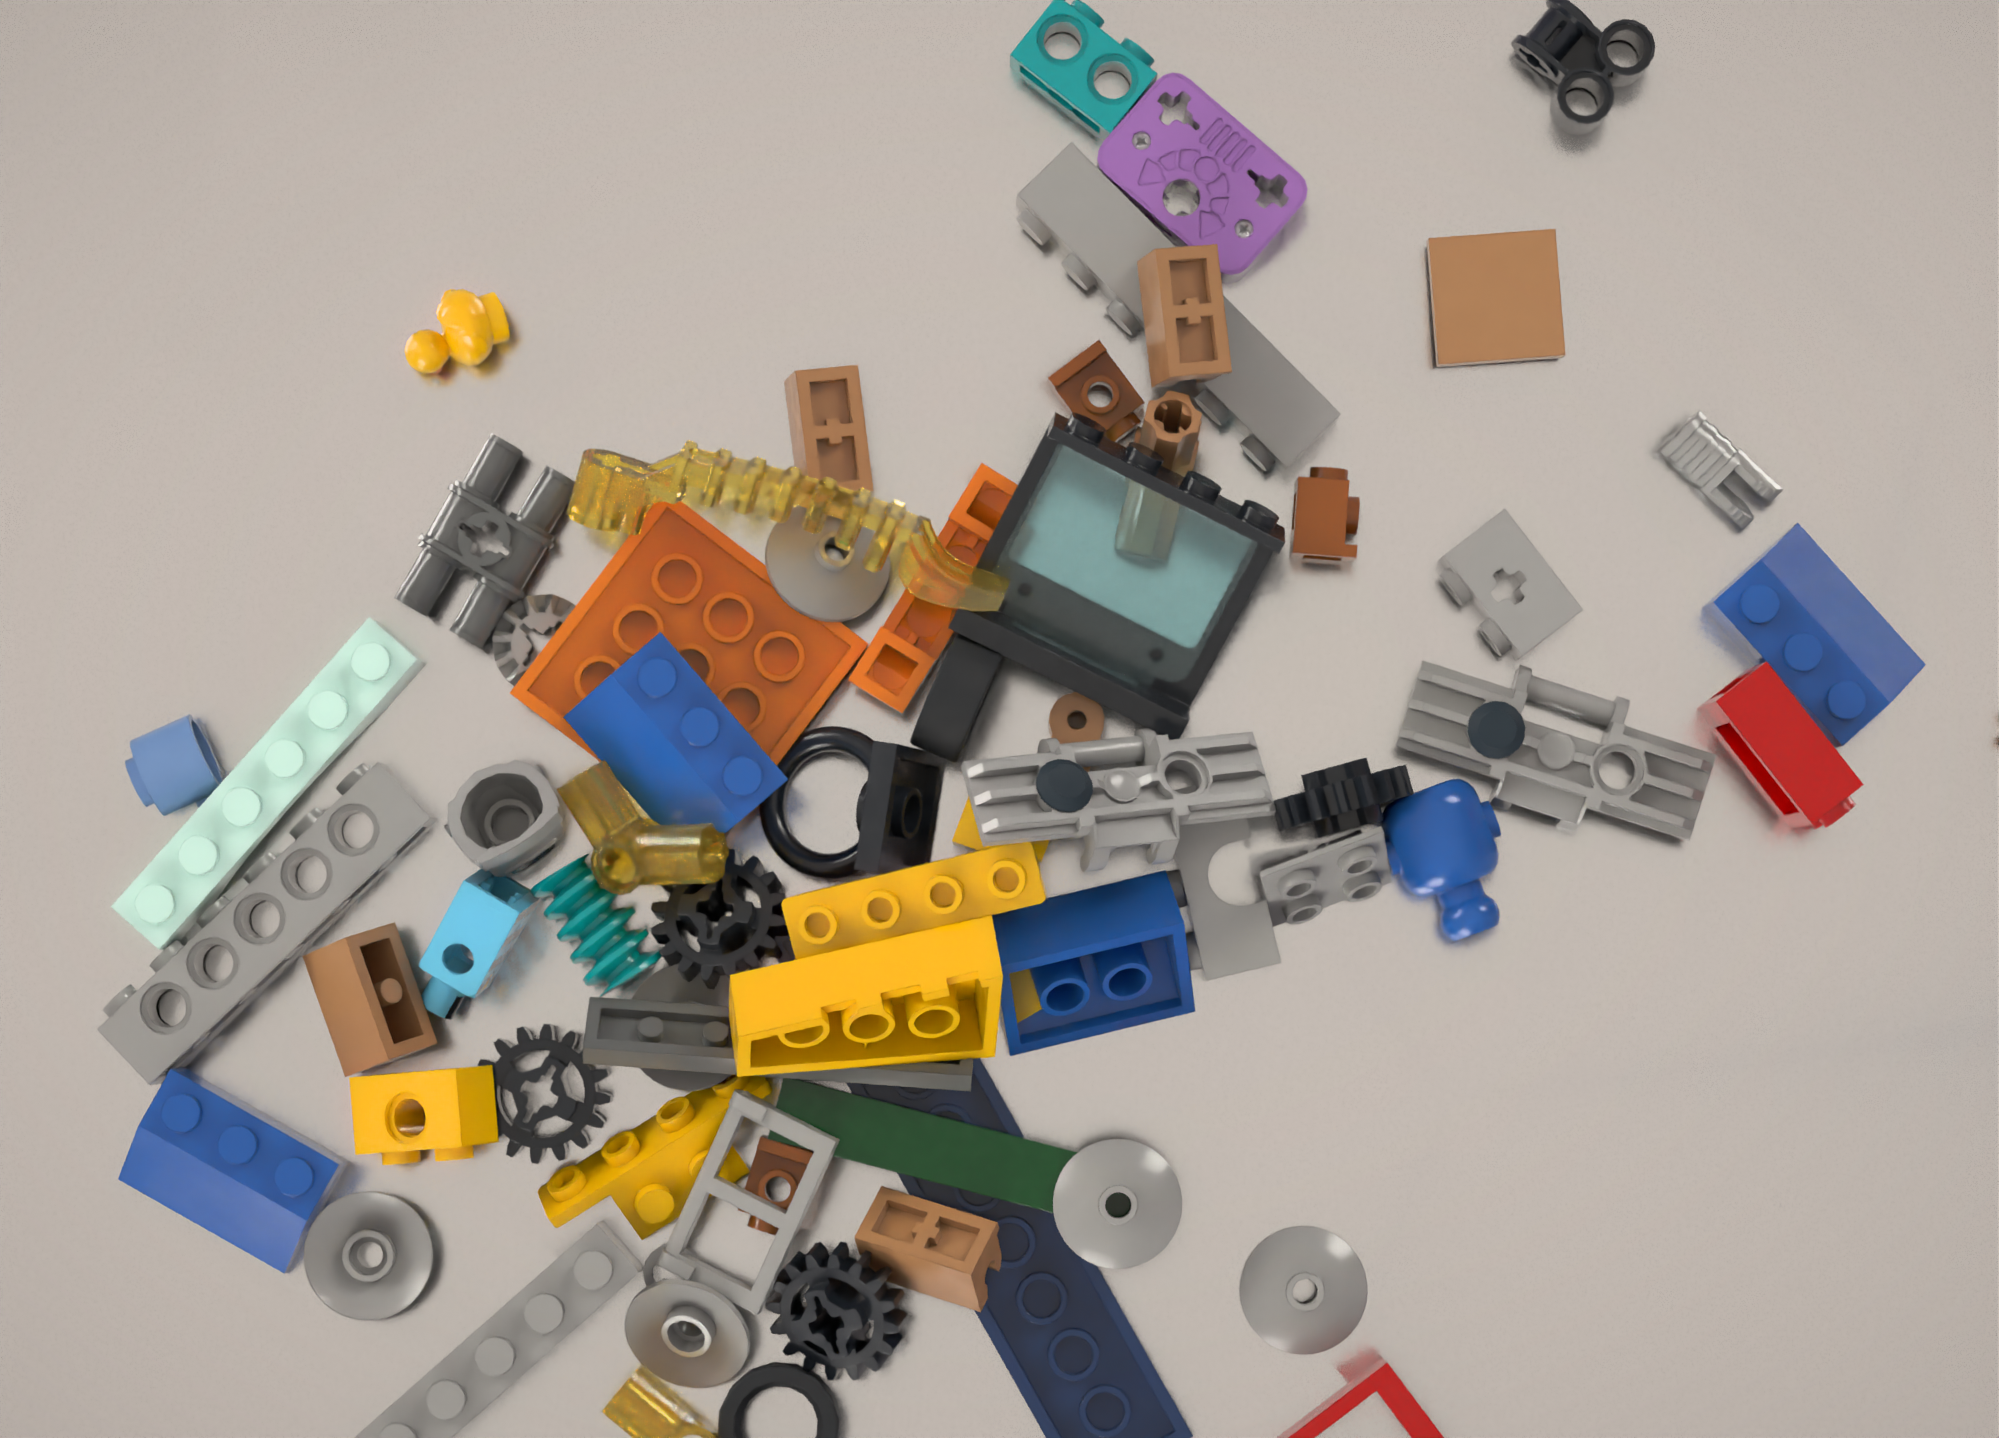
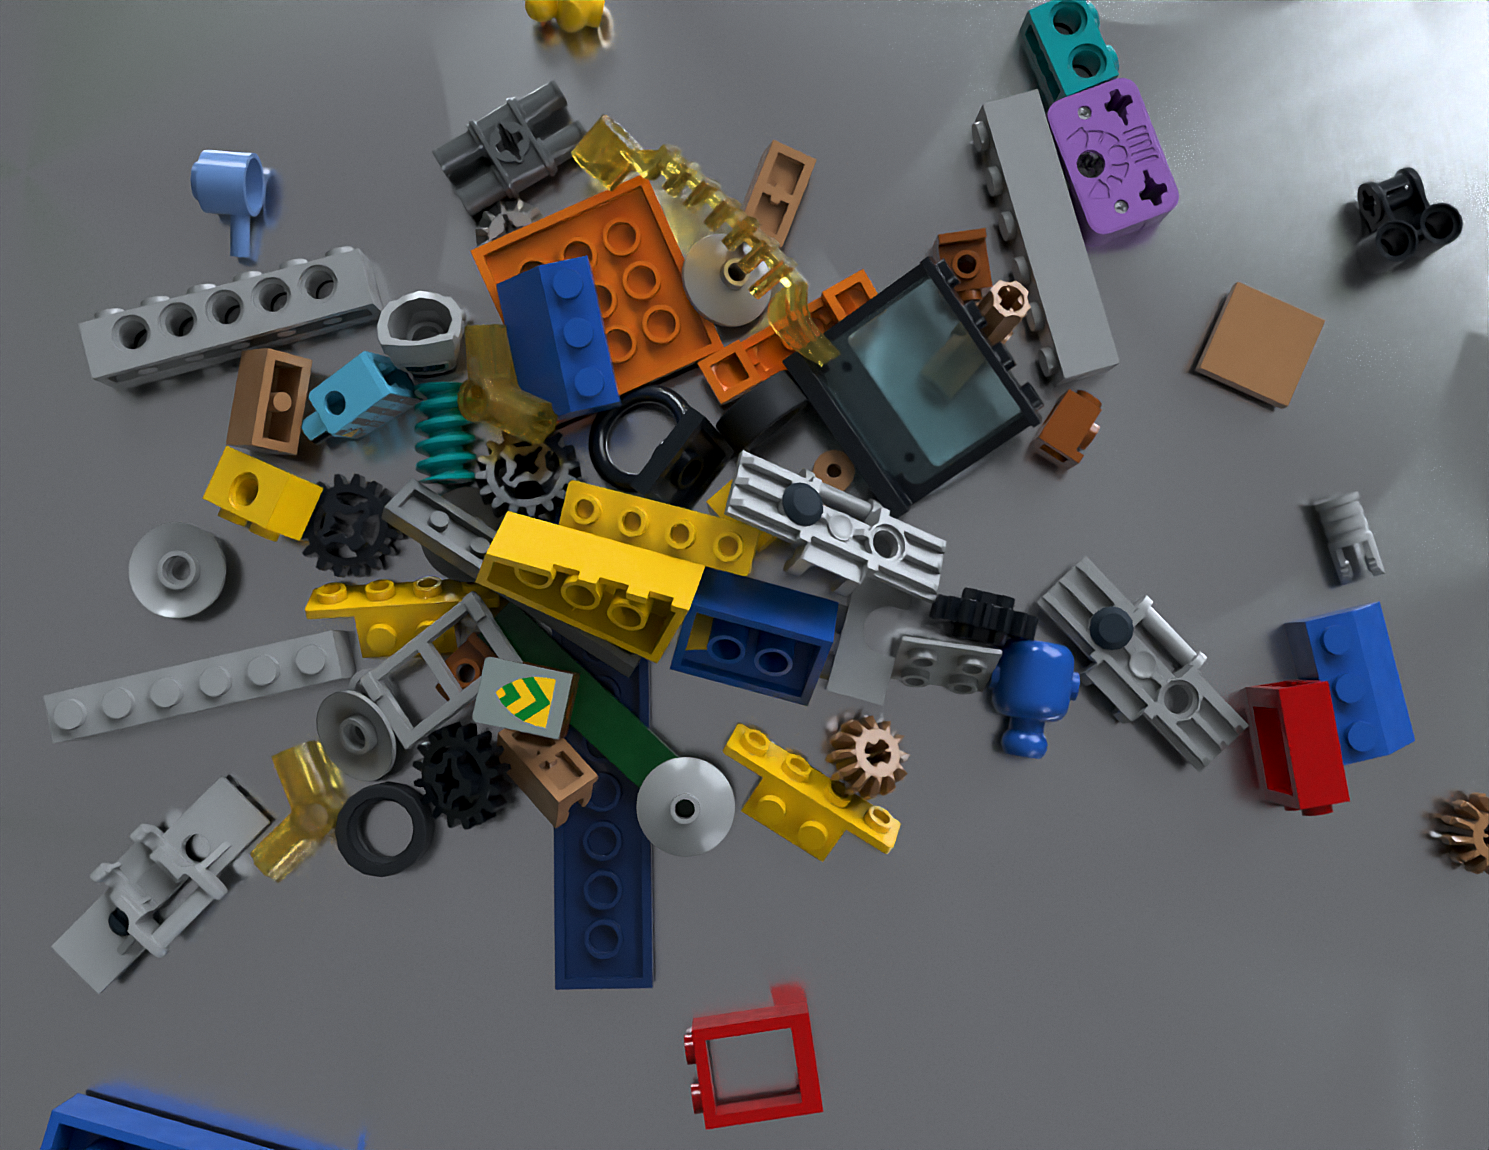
camera: 30 degrees right, 0 degrees up
light aqua arch [111,617,426,950] -> none
blue slope [118,1067,350,1274] -> none
medium nougat hinge [1137,244,1232,388] -> none
light grey dish [1239,1226,1368,1354] -> none
light grey brick [1438,509,1583,660] -> none
none -> piece [472,657,581,740]
none -> yellow bracket [722,723,901,862]
none -> medium nougat gear [824,715,910,800]

